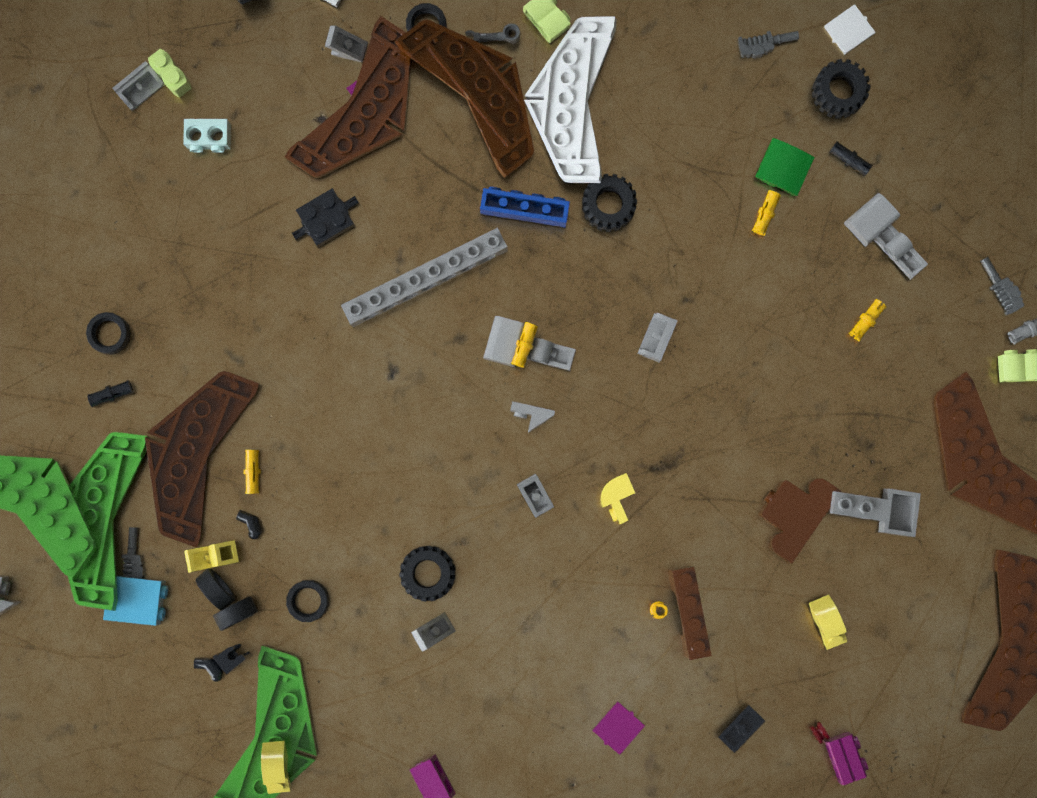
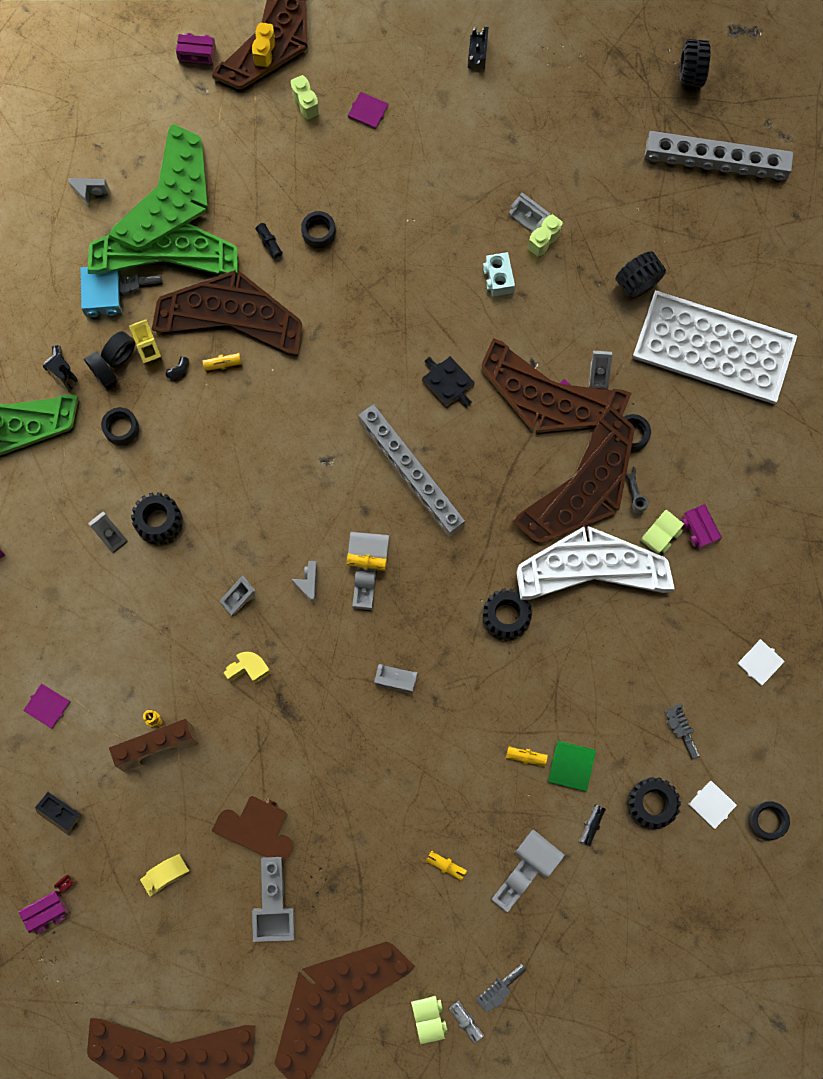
camera: 75 degrees right, 10 degrees down
blue brick [480,187,570,228] -> none

